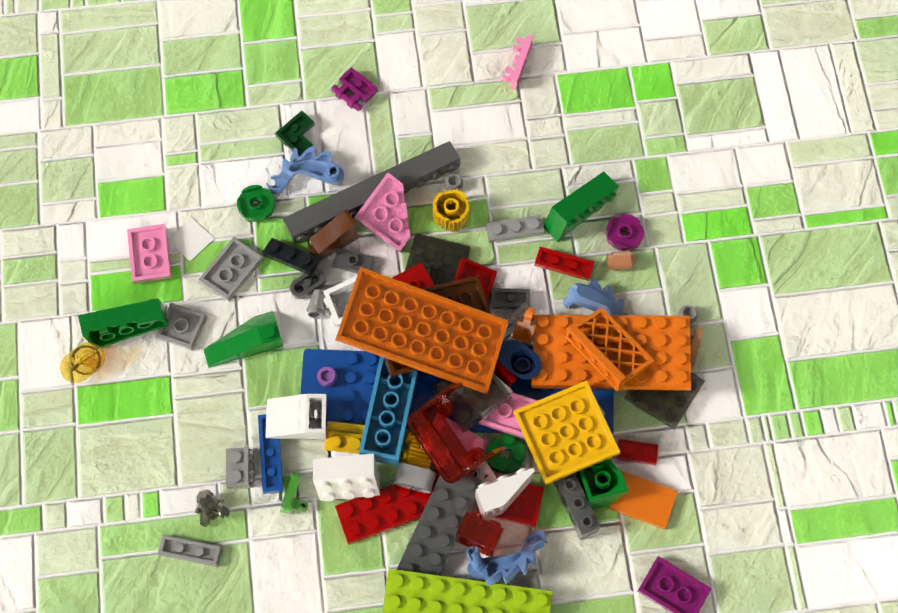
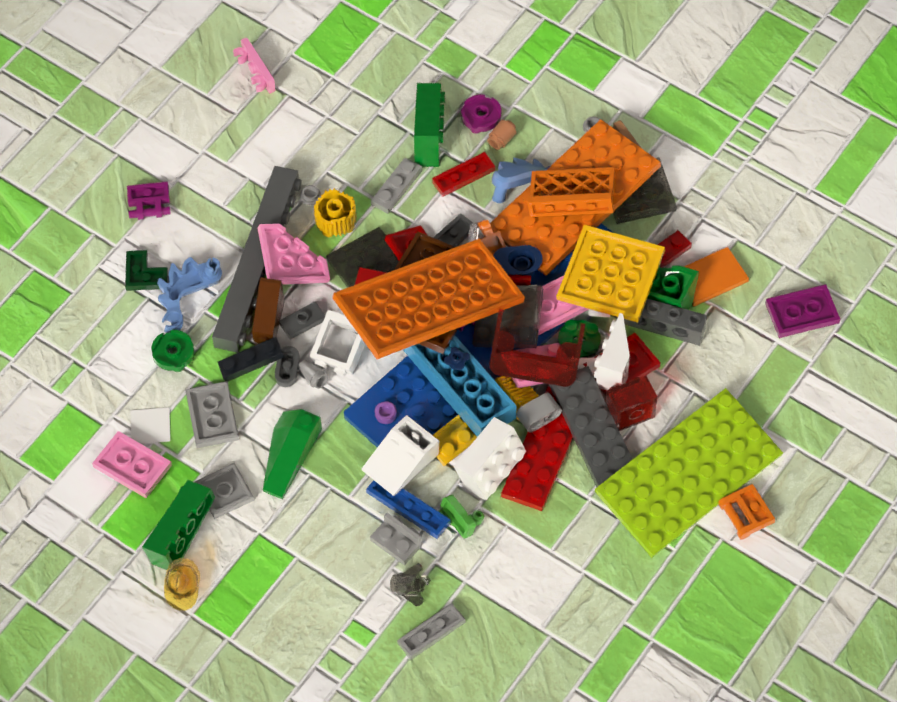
camera: 45 degrees left, 10 degrees down
medium blue animal [466,530,548,585] -> none
none -> dark blue plate [444,347,470,370]

